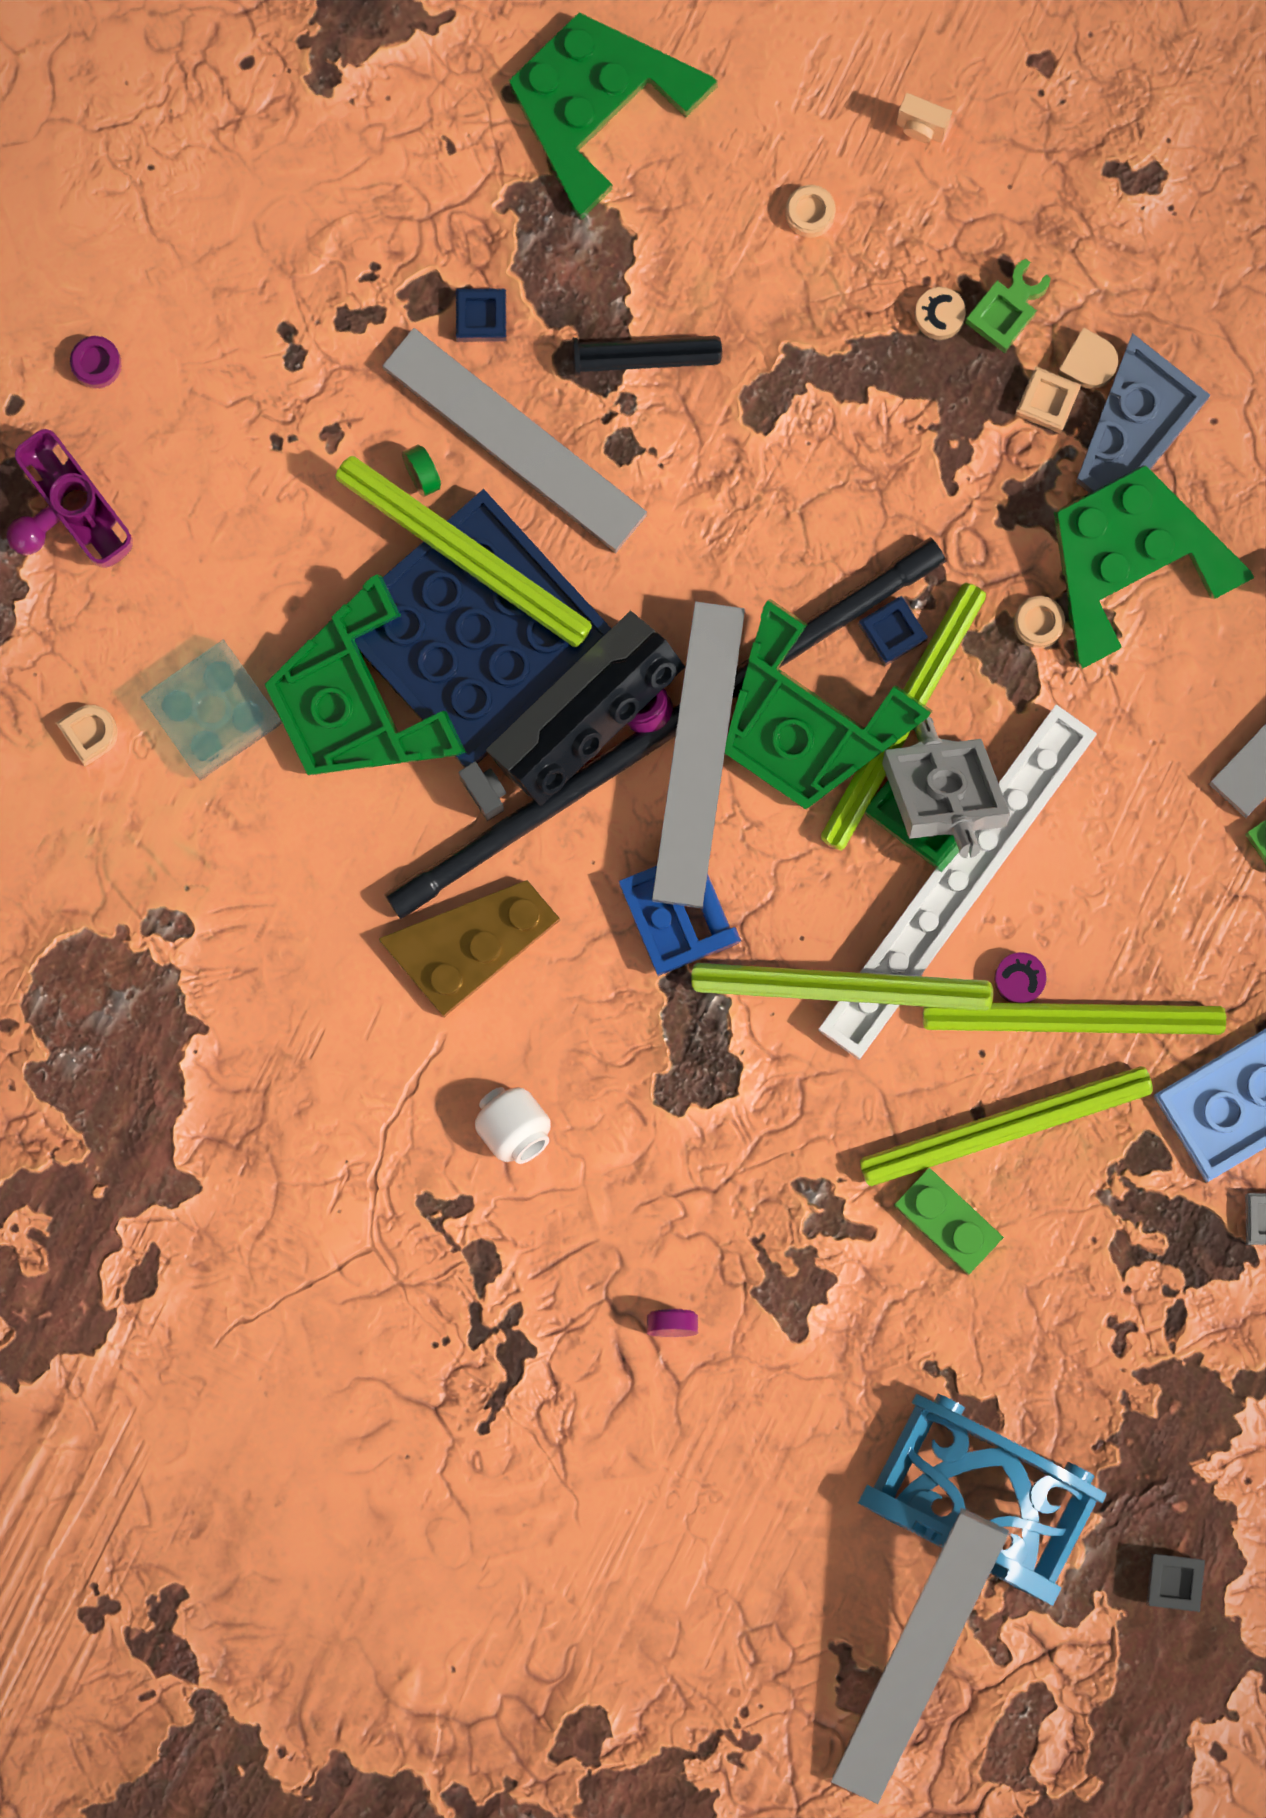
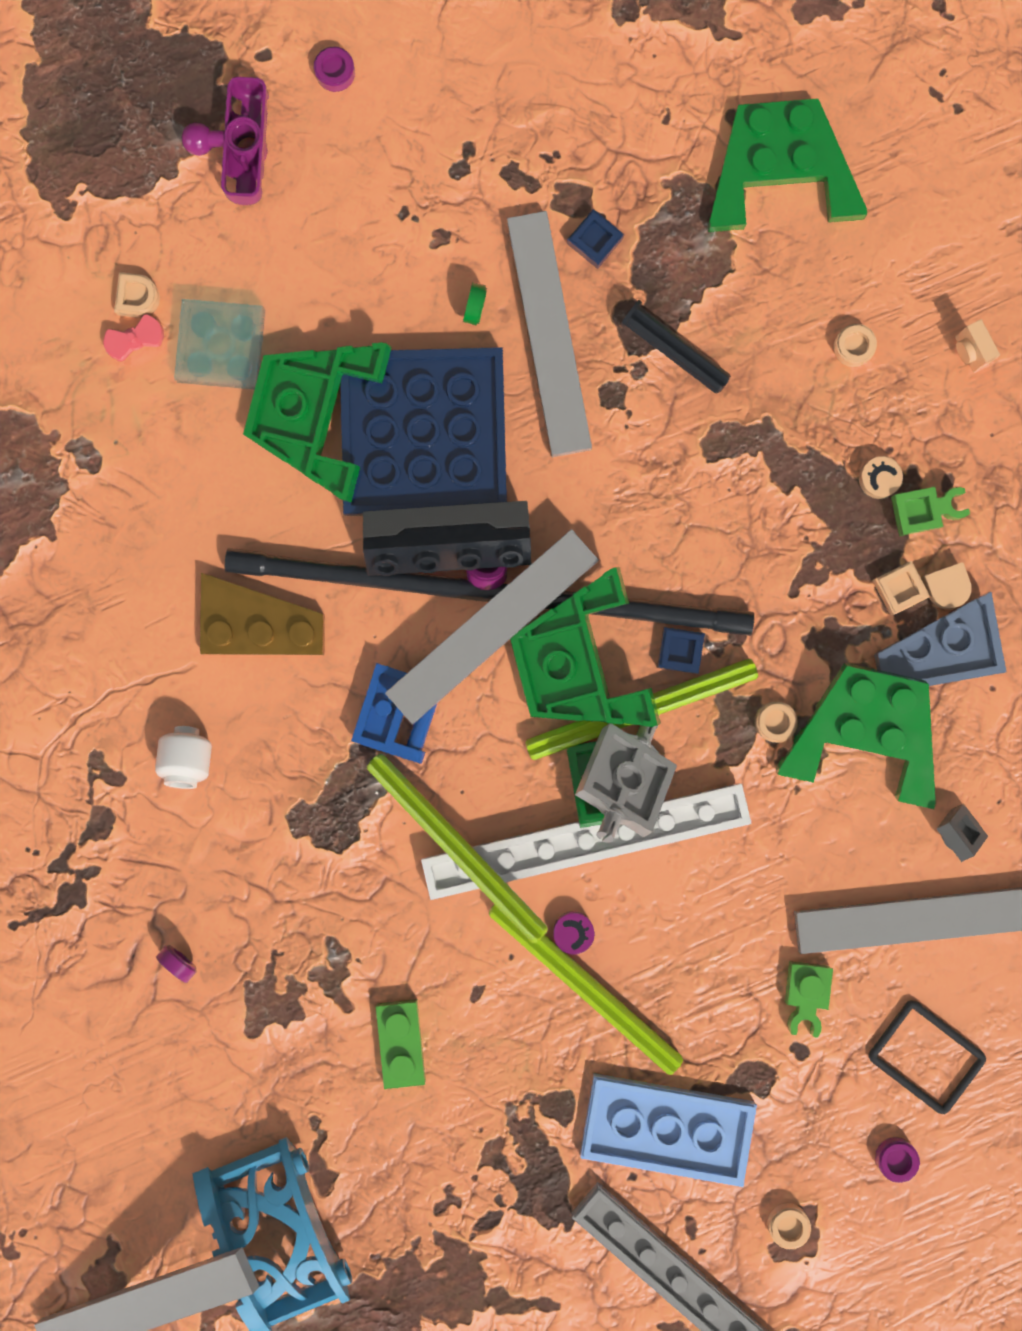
camera: 40 degrees right, 5 degrees up
lime axle [335,456,592,647] -> none
dark grey plate [459,761,507,821] -> none
lime axle [860,1066,1153,1186] -> none
none -> coral piece [103,314,164,362]

